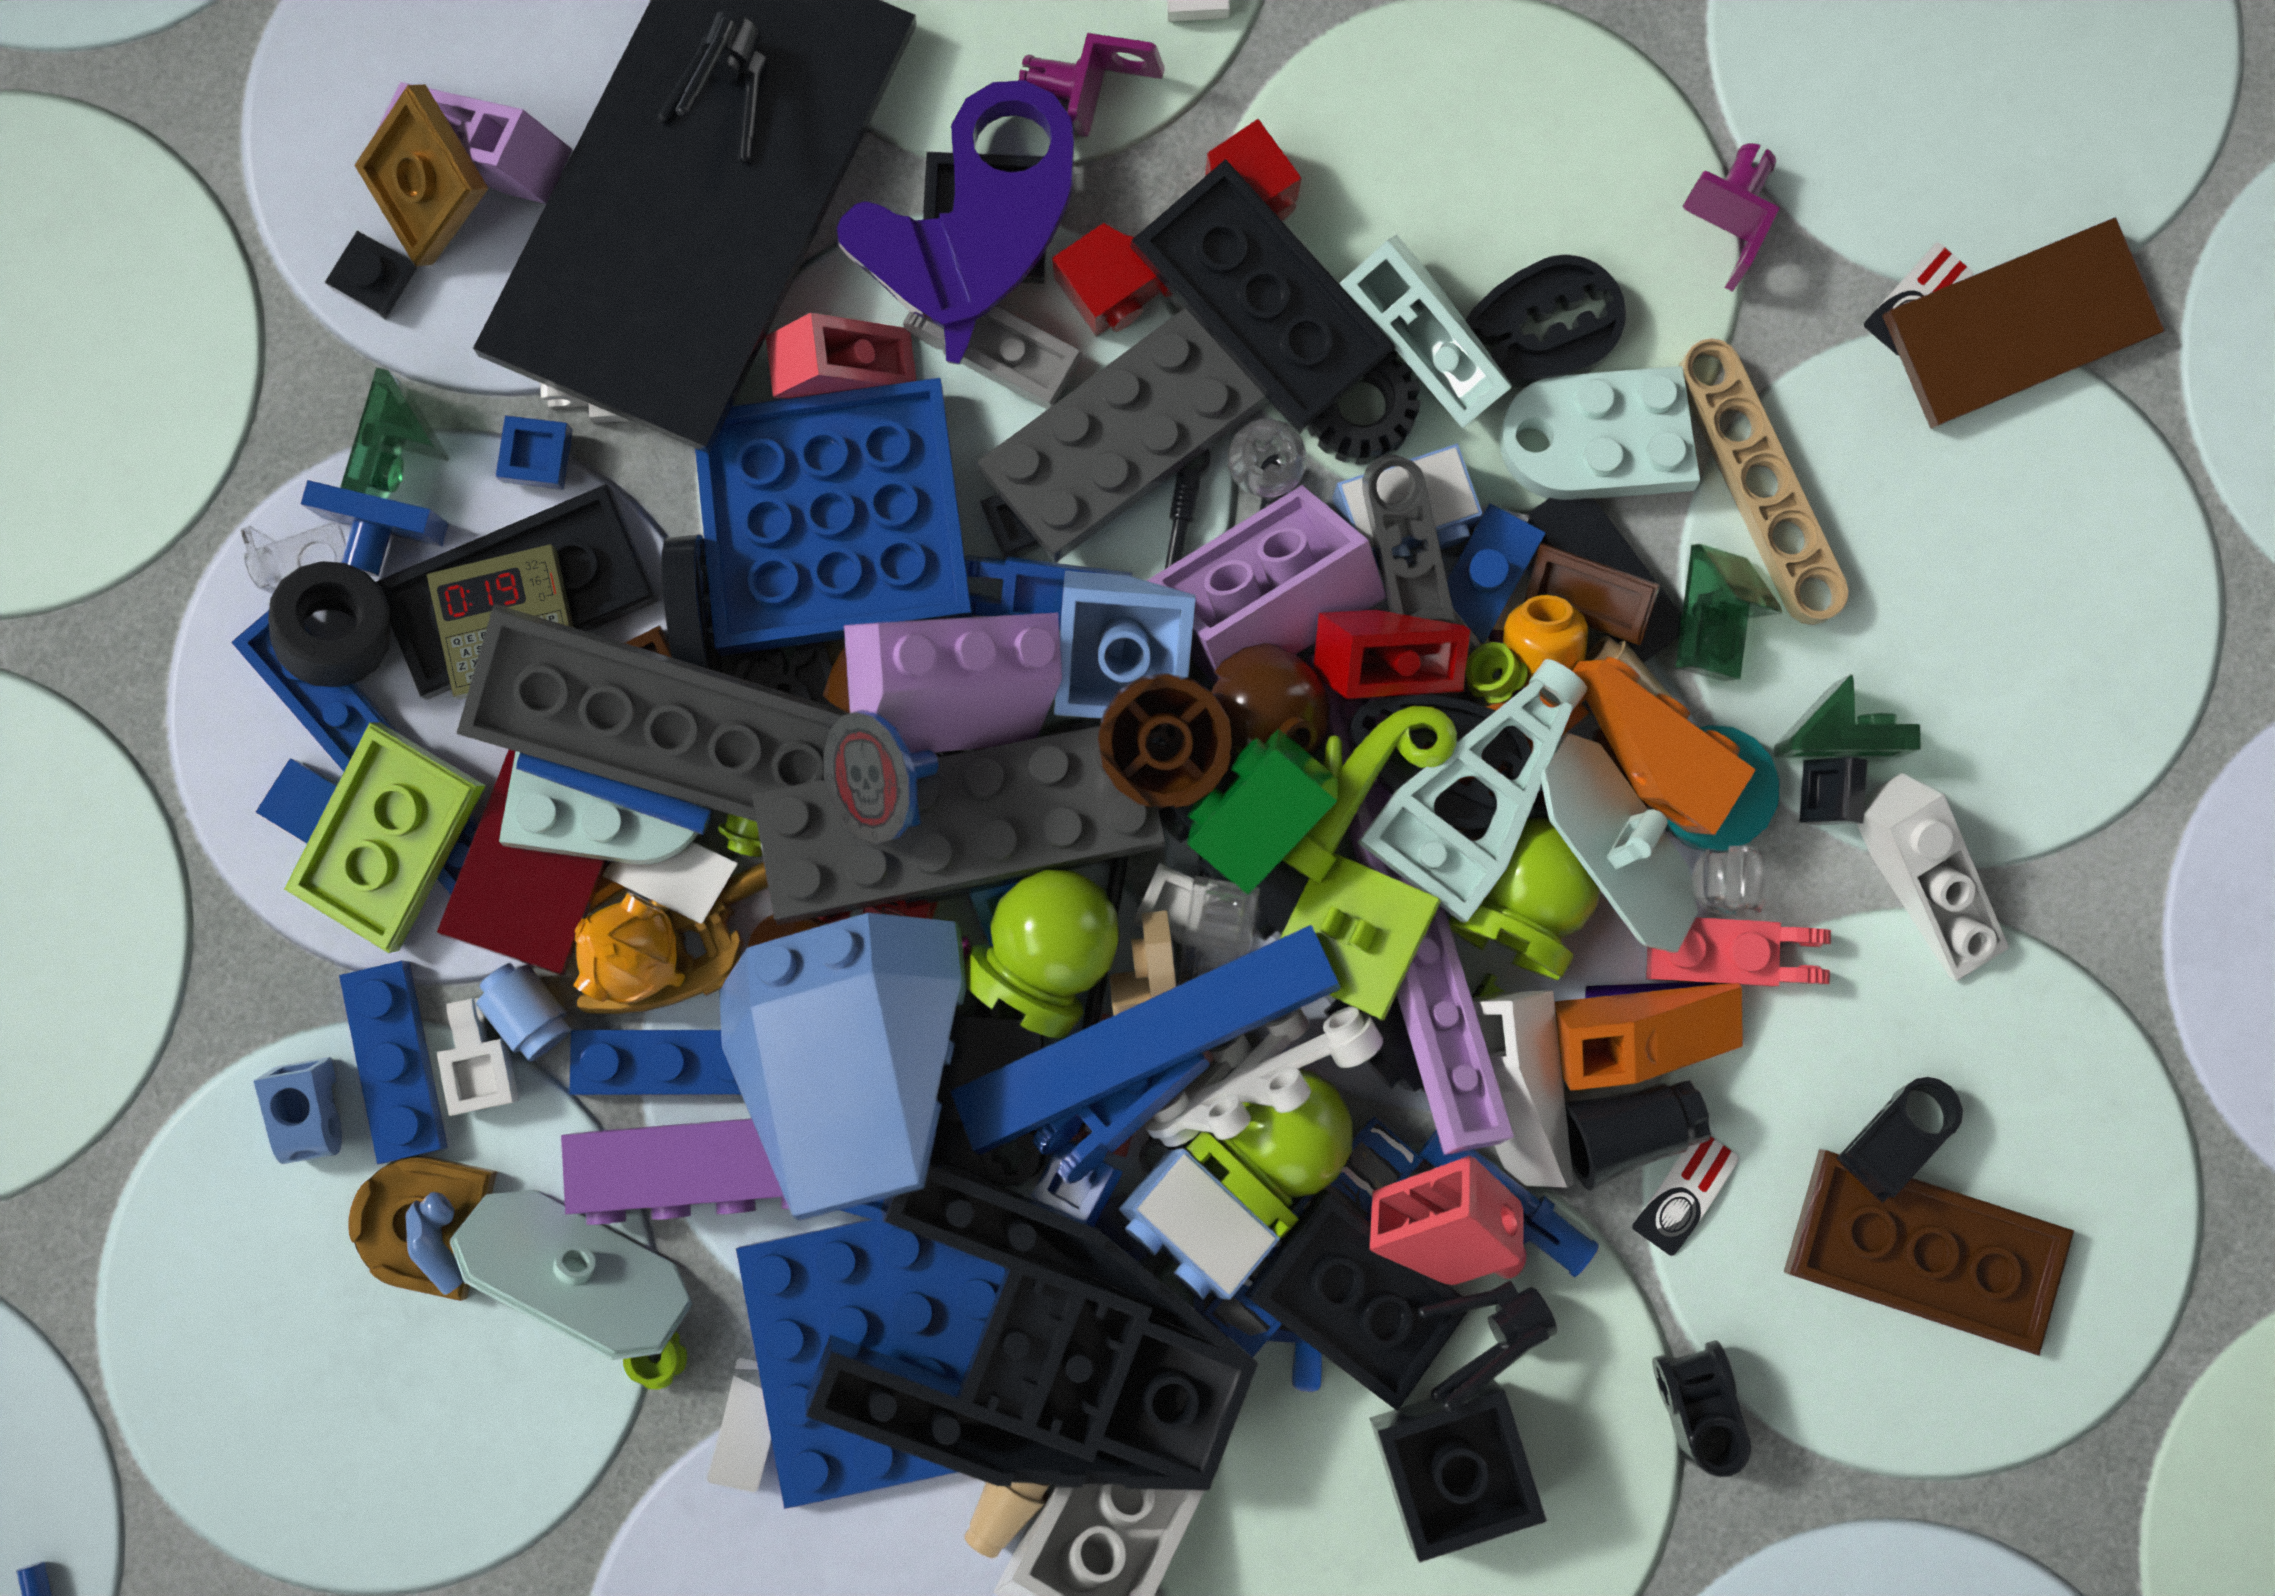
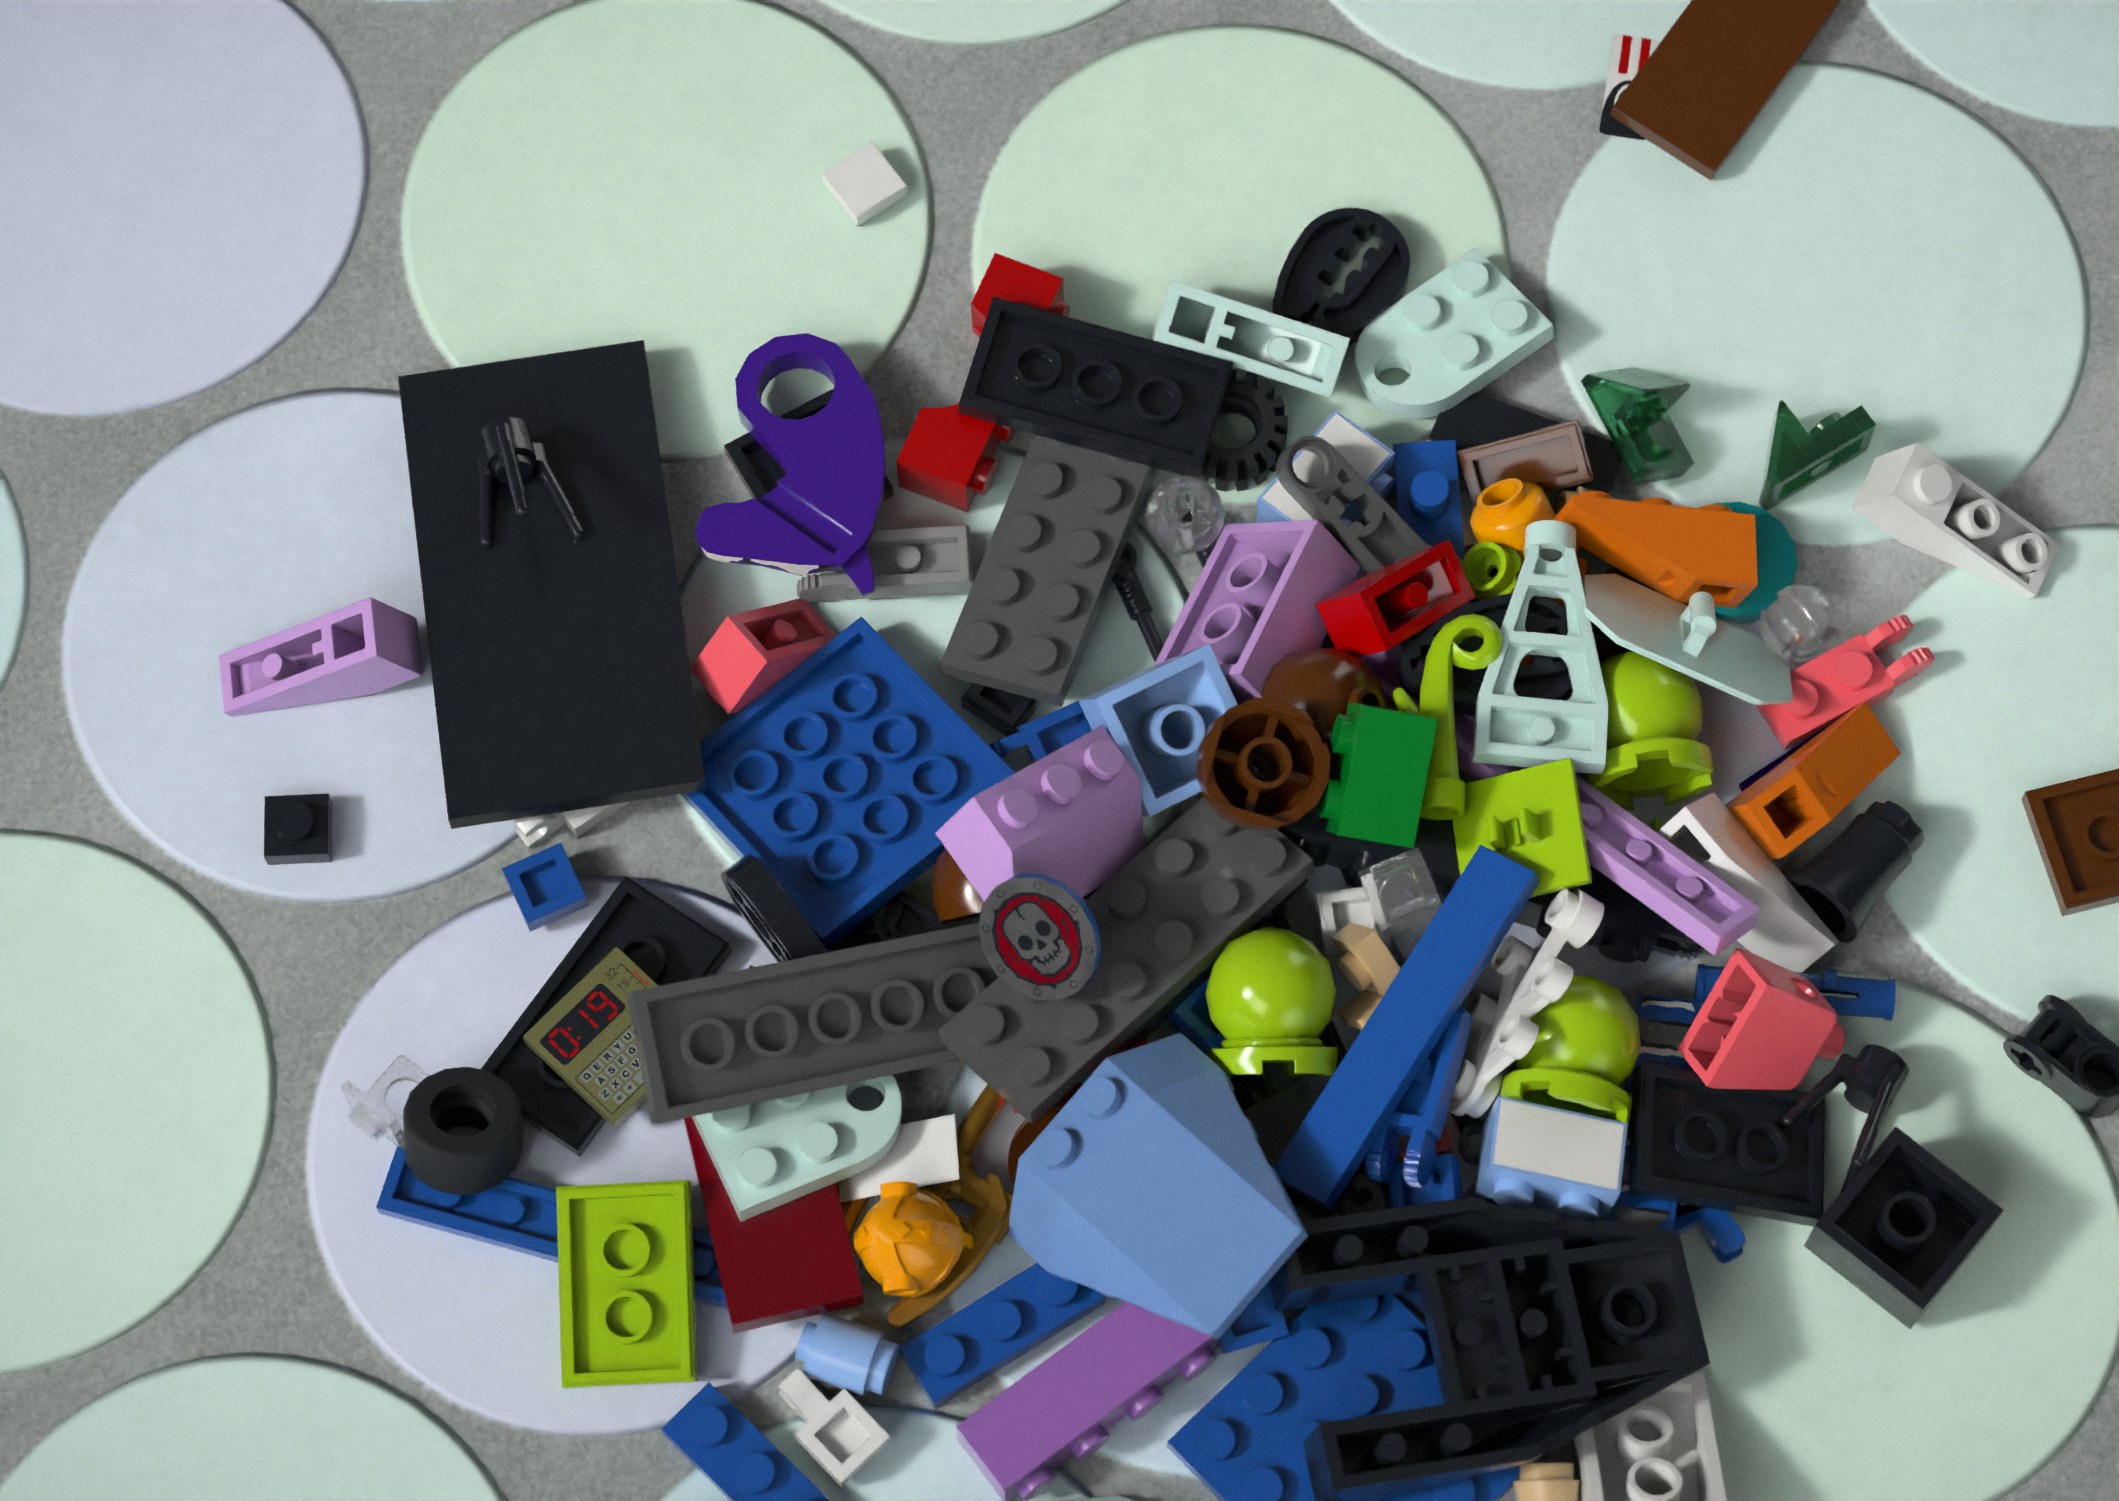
camera: 30 degrees left, 15 degrees down
blue tile [256,758,337,844] -> none
blue tile [300,480,449,577] -> none
clear green slope [340,367,449,499] -> none
pearl gold tile [355,84,489,267] -> none
blue bar [516,753,712,835] -> none
lime plate [718,813,763,857] -> none
magenta bracket [1019,33,1165,137] -> none
sticker [1632,1136,1739,1256] -> none
tan beam [1679,338,1849,625] -> none
magenta bracket [1683,143,1780,292] -> none
black tile [1799,756,1868,825] -> none
black piece [1836,1077,1963,1203] -> none

